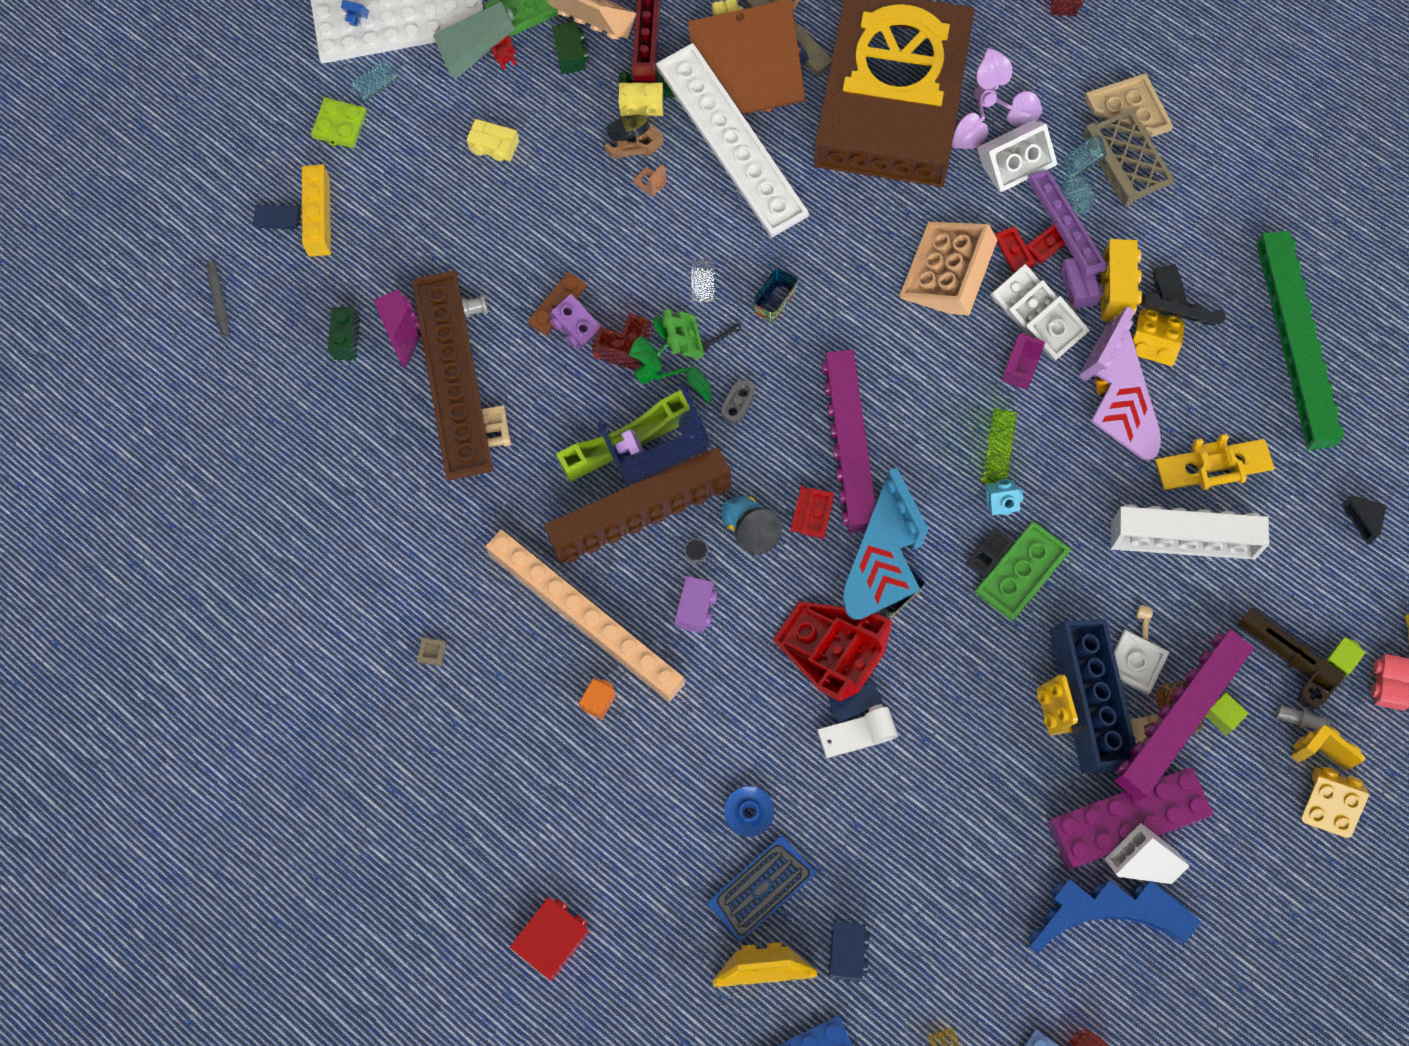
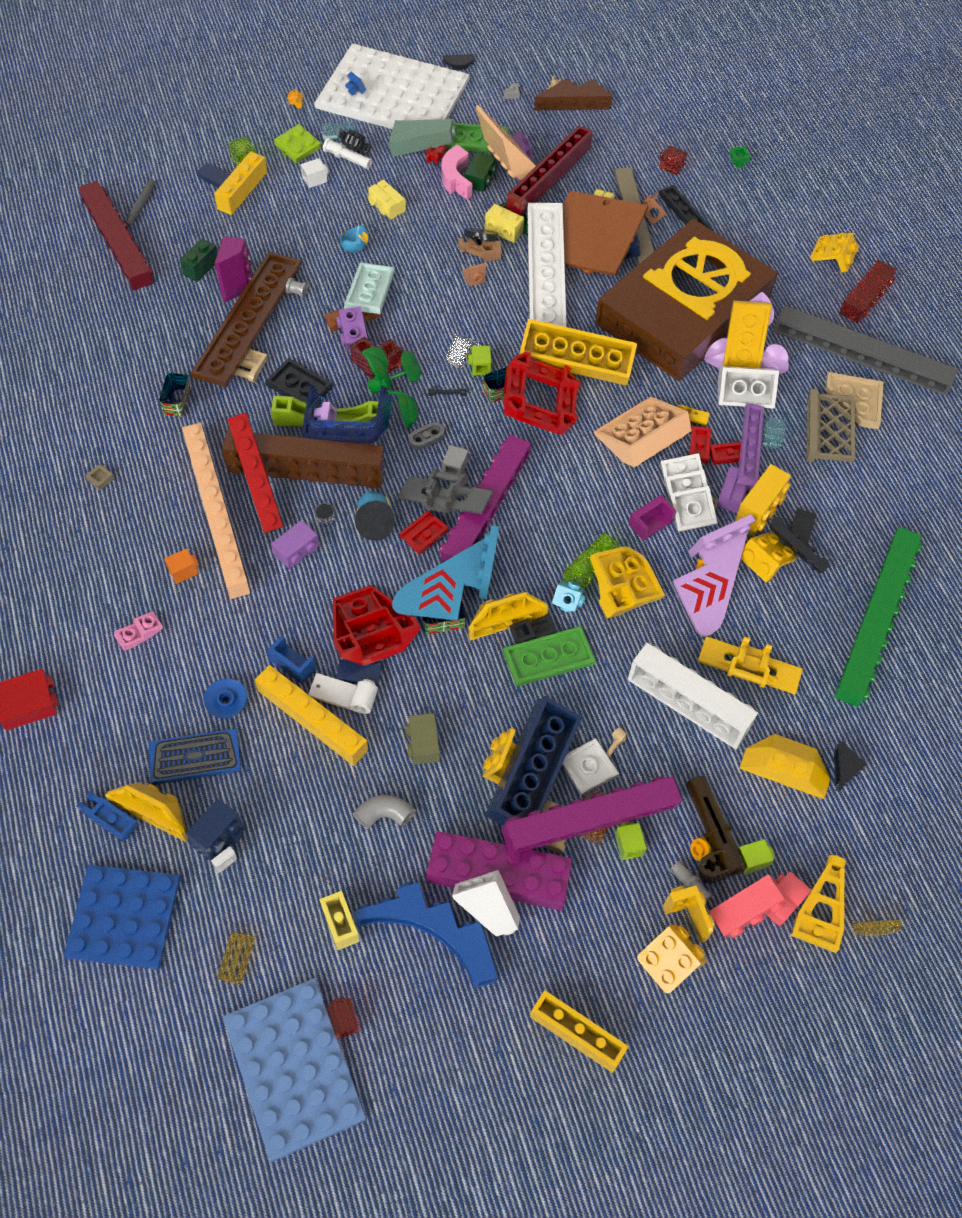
camera: 25 degrees right, 10 degrees down
bright green plate [662,309,704,359] -> none
clear light blue plate [1064,135,1107,178] -> none
none -> blue hinge [76,791,139,842]
none -> dark red brick [78,181,154,291]
none -> bright pink slope [114,611,163,651]
none -> piece [159,373,191,417]
none -> white tile [211,846,237,873]
none -> red plate [227,412,284,533]
none -> clear neon green piece [228,136,256,166]
none -> yellow brick [255,665,368,766]
none -> black tile [265,358,333,406]
none -> blue panel [268,635,316,684]
none -> light orange plate [287,89,303,108]
none -> white brick [301,158,328,188]
none -> light yellow brick [319,891,360,951]
none -> white pin [323,137,372,169]
none -> black gear [336,128,372,153]
none -> dark azure hair [340,225,369,253]
none -> light aqua tile [344,263,394,314]
none -> light grey cylinder [352,794,416,829]
none -> dark grey piece [398,468,493,514]
none -> olive brick [405,713,440,765]
none -> bright pink arch [442,145,472,199]
none -> light grey brick [442,445,468,475]
none -> lime brick [468,346,491,375]
none -> yellow wedge [468,592,548,641]
none -> red plate [503,351,581,435]
none -> yellow brick [520,319,637,386]
none -> yellow brick [530,990,629,1073]
none -> yellow slope [589,547,665,619]
none -> yellow bar [676,405,710,426]
none -> light orange plate [690,836,713,861]
none -> coral brick [709,874,788,938]
none -> yellow tile [722,300,772,368]
none -> yellow wedge [739,734,830,799]
none -> dark grey brick [773,305,958,396]

